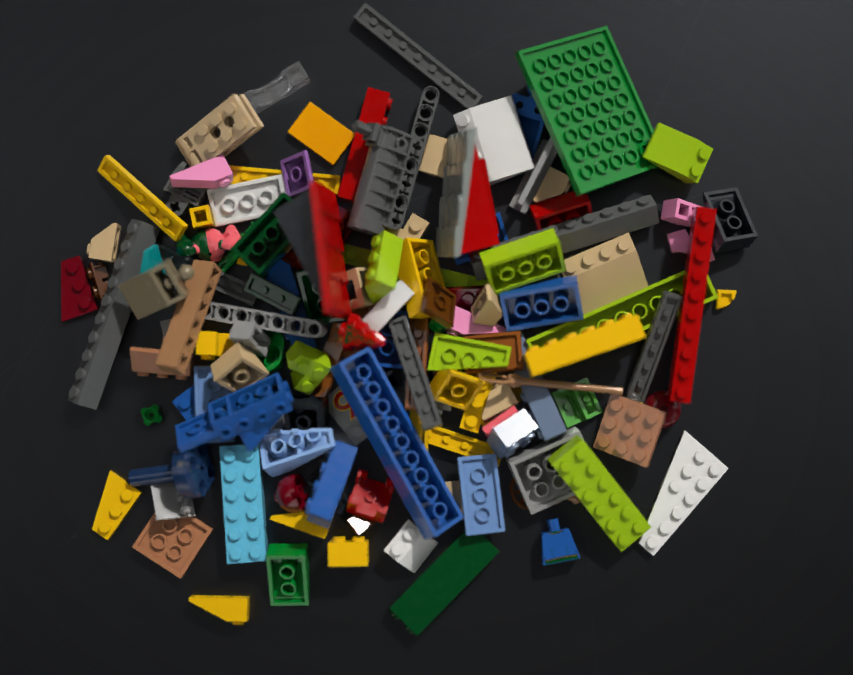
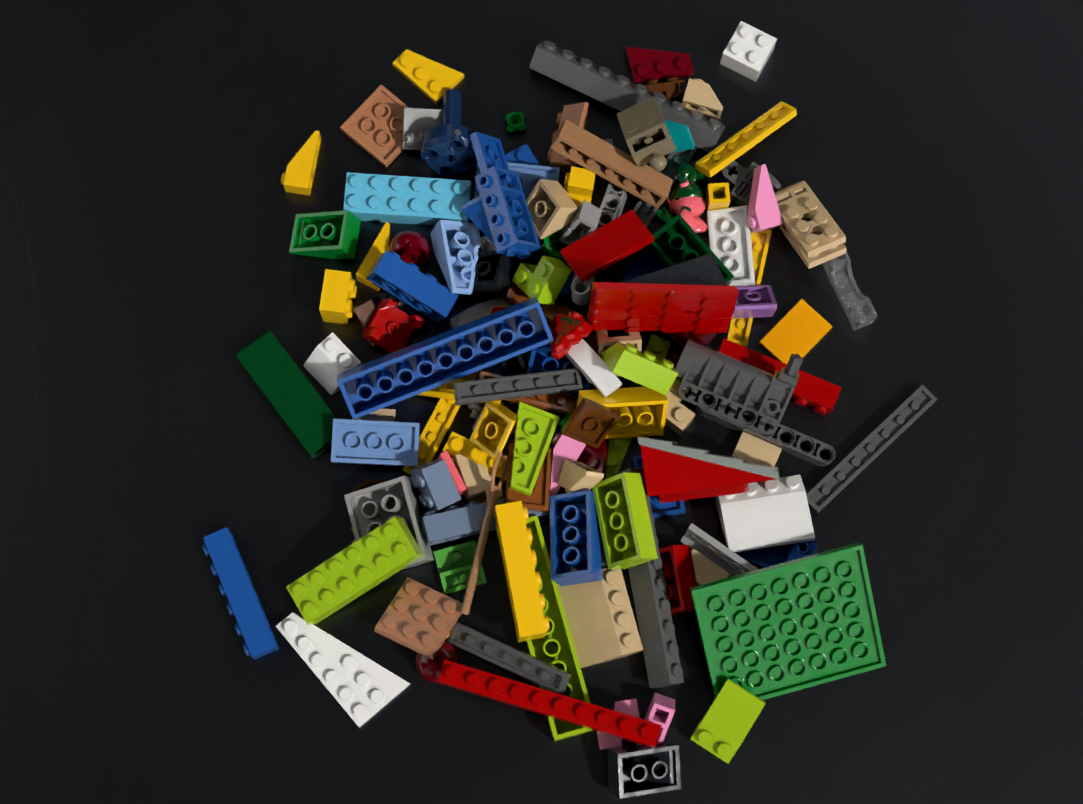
camera: 95 degrees right, 10 degrees down
blue torso [541,518,580,565] -> none
yellow tile [715,290,736,309] -> none
none -> blue brick [202,527,279,660]
none -> red tile [560,210,654,283]
none -> white brick [720,21,777,82]

